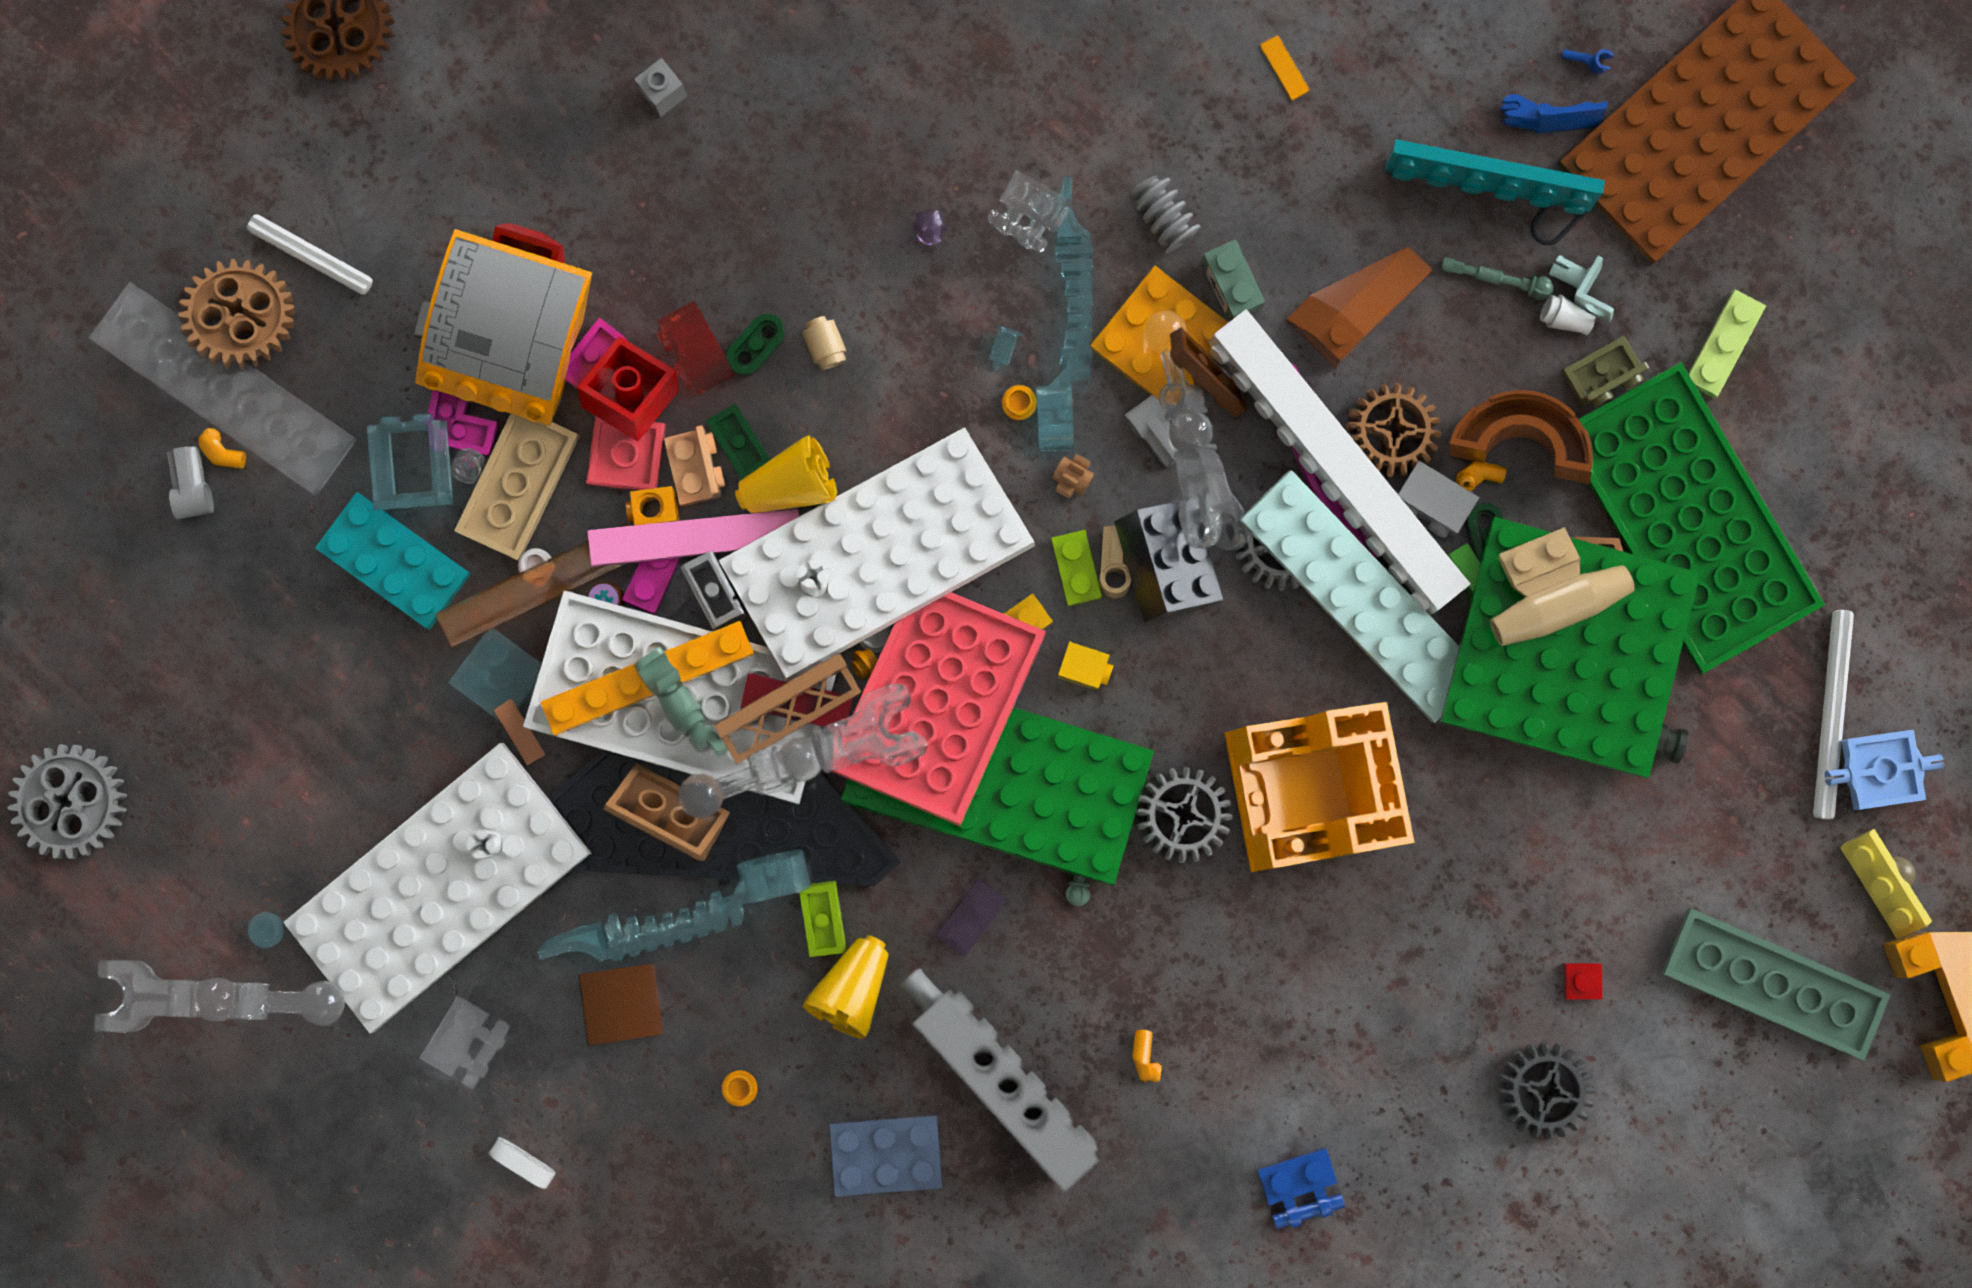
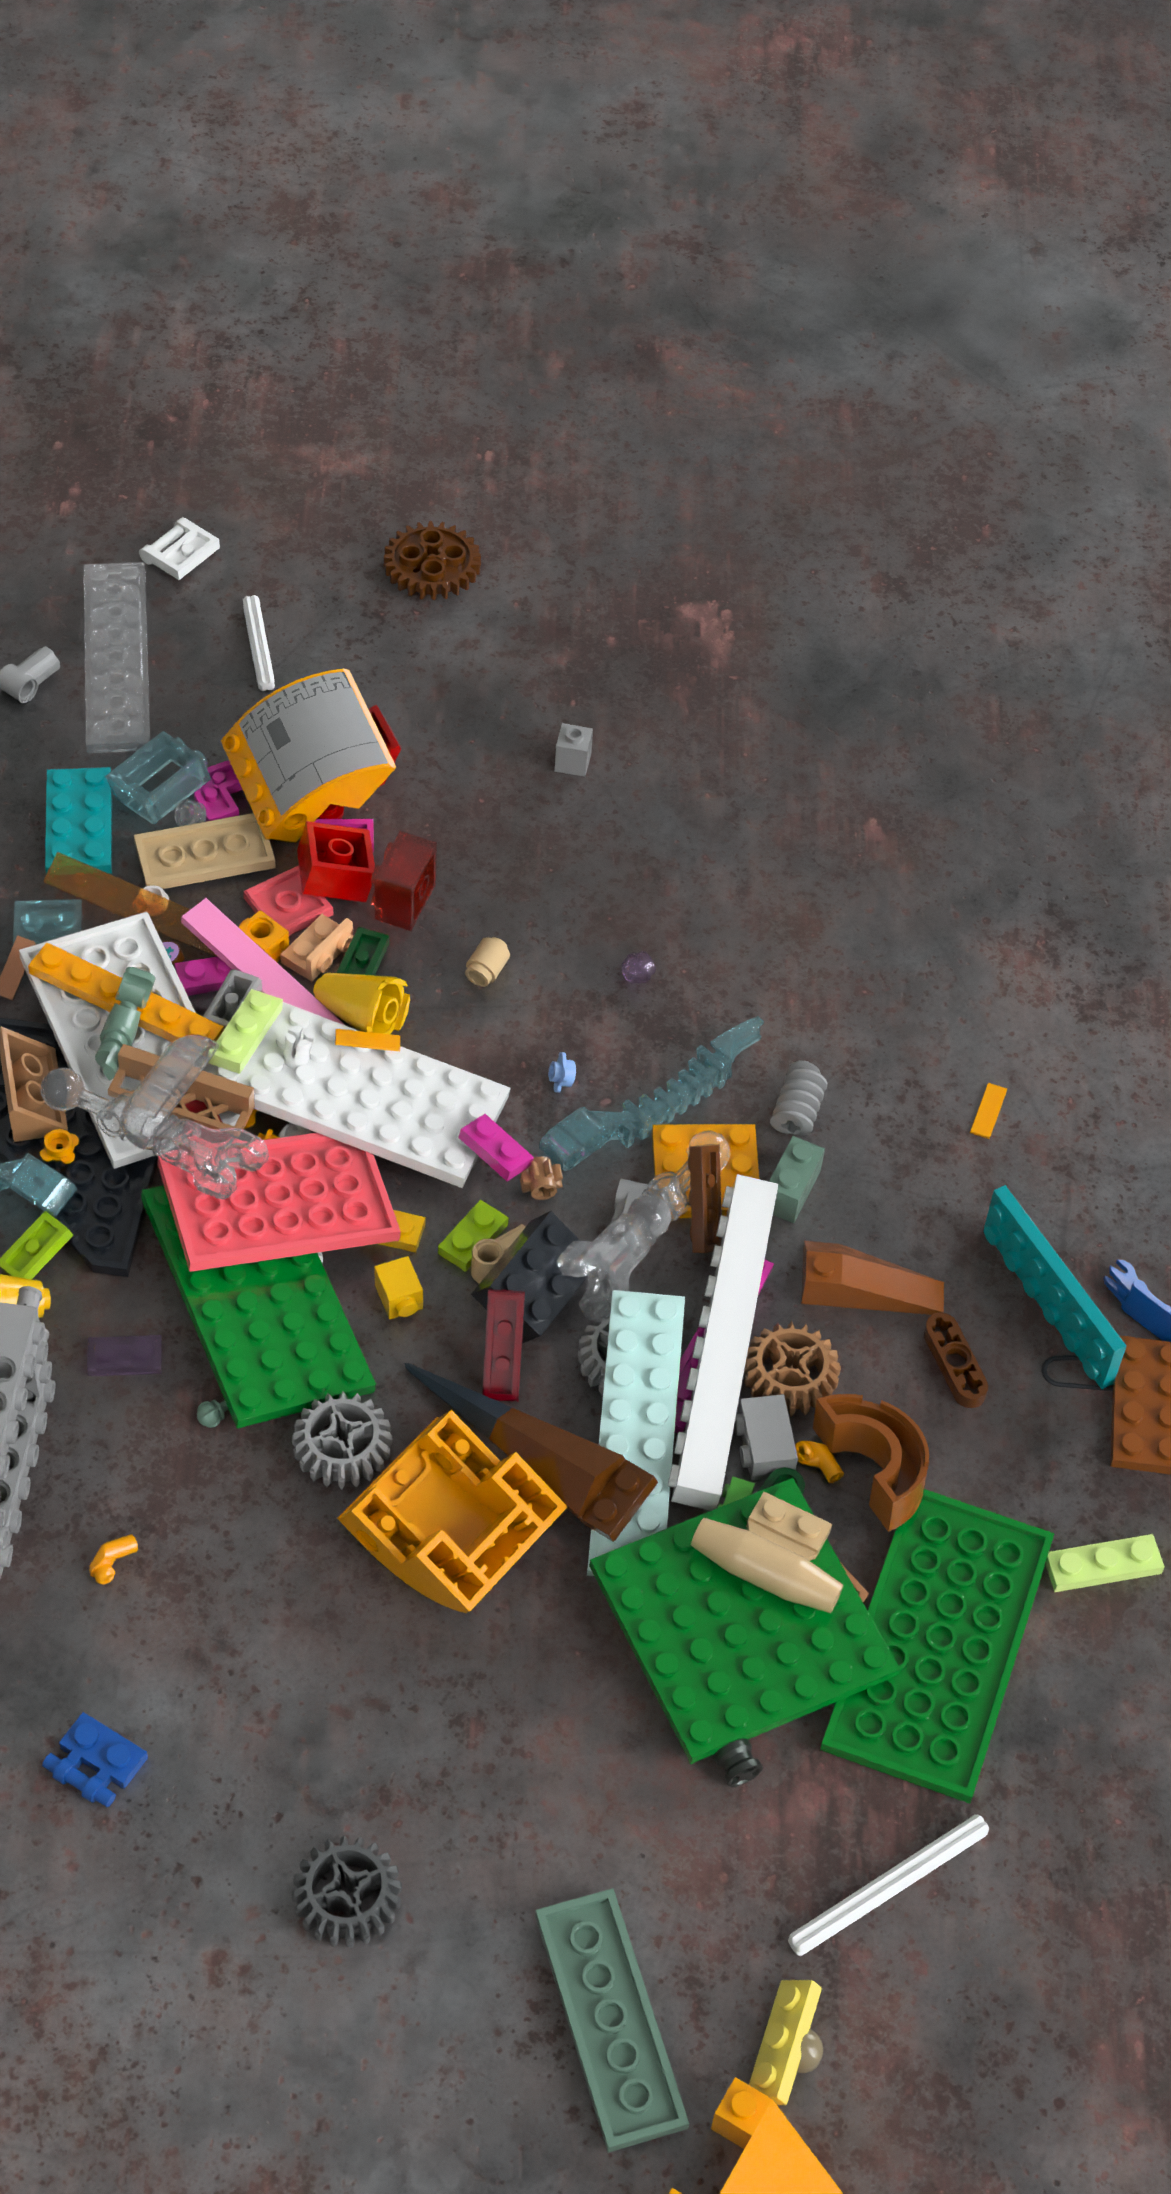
camera: 40 degrees right, 30 degrees down
medium nougat gear [178,259,296,370] -> none
light orange arm [198,428,246,469] -> none
dark green plate [727,313,786,376] -> none
clear plate [988,169,1074,252] -> none
clear light blue piece [989,325,1024,370] -> none
light orange plate [1002,385,1037,420] -> none
sand green piece [1441,257,1553,301] -> none
white cone [1540,295,1595,335] -> none
light aqua bracket [1549,255,1614,323] -> none
olive bracket [1561,336,1650,408] -> none
red plate [1563,963,1603,999] -> none
light blue plate [1824,729,1944,810] -> none
none -> light orange plate [40,1129,79,1164]
none -> clear brick [121,1035,219,1150]
none -> white plate [139,517,220,580]
none -> yellowish green plate [208,989,283,1074]
none -> light orange window [335,1029,400,1052]
none -> reddish brown plate [404,1363,658,1542]
none -> dark pink plate [458,1114,534,1181]
none -> dark red tile [482,1289,525,1402]
none -> light blue plate [548,1052,576,1093]
none -> reddish brown beam [924,1312,988,1408]

